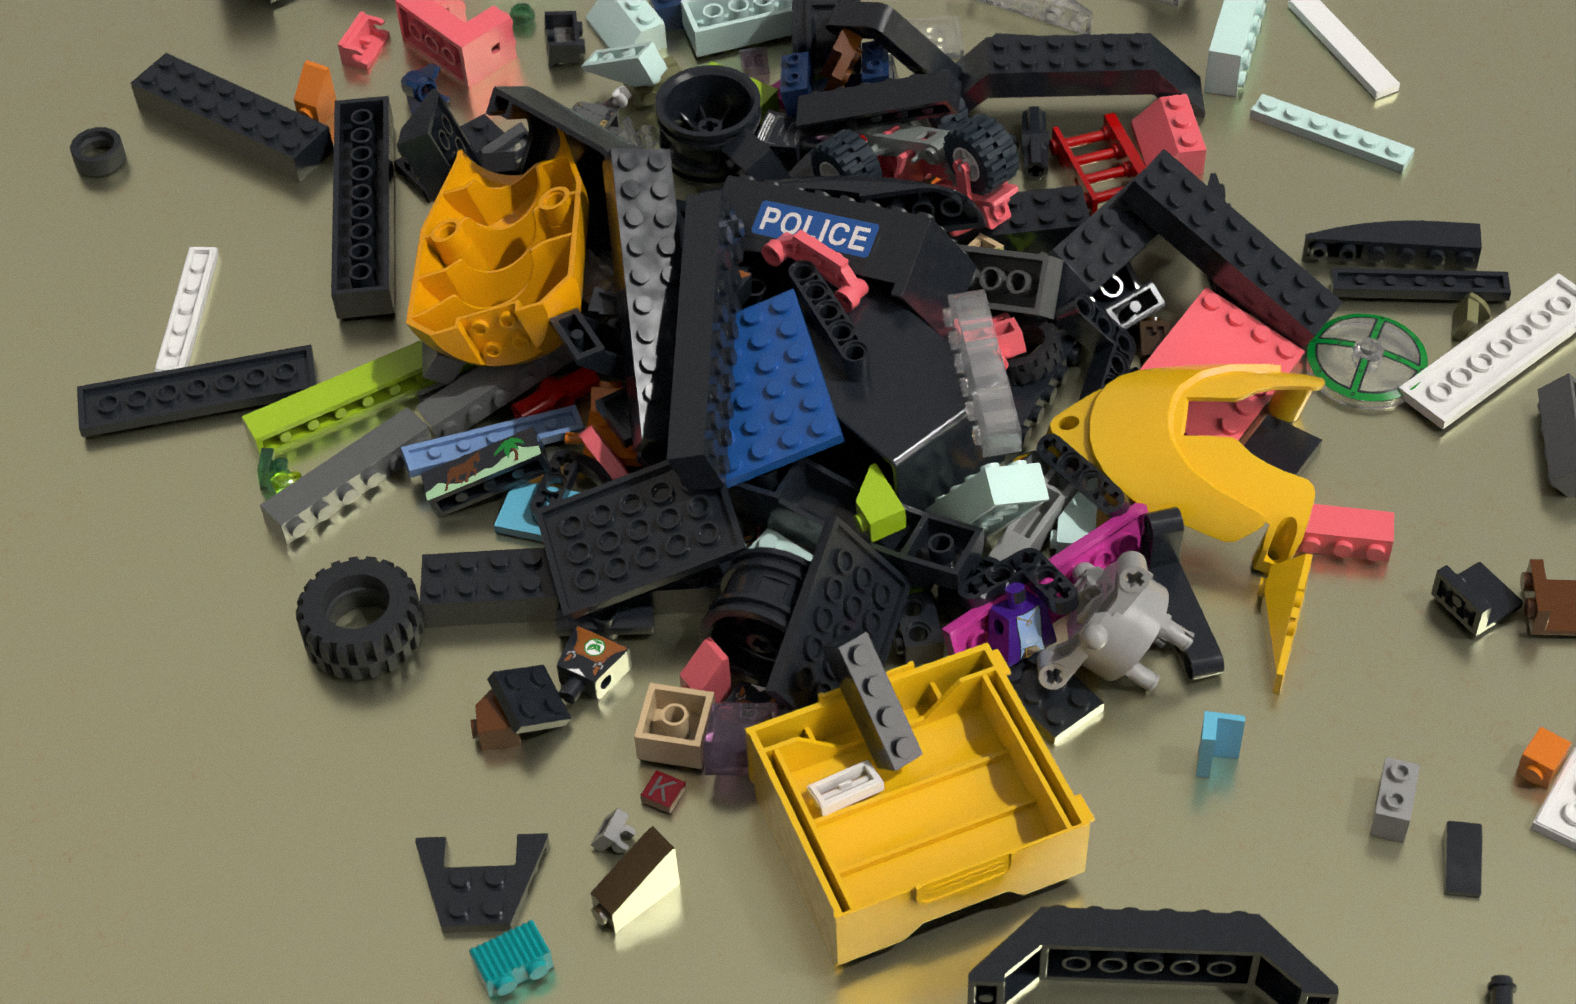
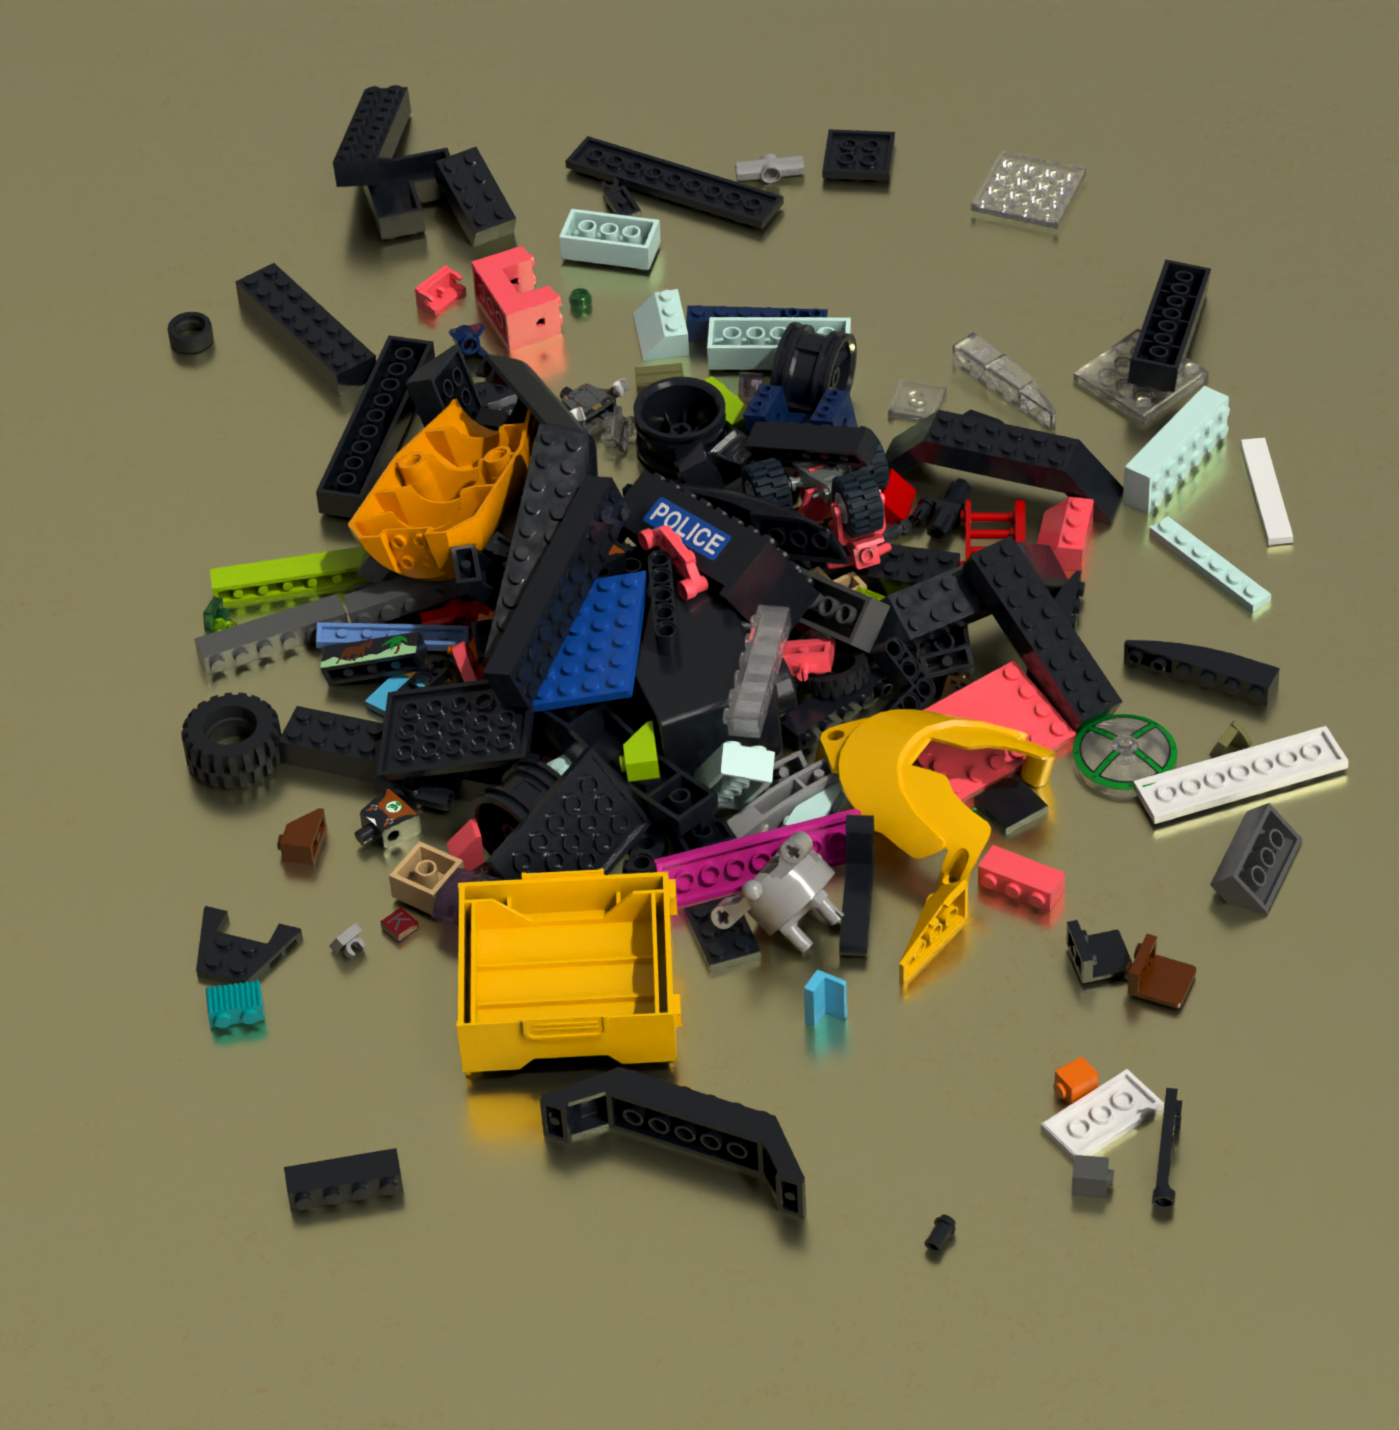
camera: 20 degrees right, 5 degrees down
black plate [77,344,318,437] -> none
white tile [154,247,219,372] -> none
orange slope [294,60,337,124] -> none
black plate [487,665,572,734] -> none
black window [544,11,585,69] -> none
light aqua slope [581,42,668,87] -> none
dark brown slope [591,826,680,933] -> none
white tile [806,760,884,817] -> none
reddish brown plate [820,27,863,92] -> none
brick [821,630,923,771] -> none
black beam [825,1,962,80] -> none
black beam [958,548,1079,615] -> none
dark purple torso [988,583,1057,667] -> none
black beam [1036,434,1130,518] -> none
black plate [1330,268,1511,301] -> none
light grey brick [1369,757,1420,843] -> none
black slope [1443,821,1482,897] -> none

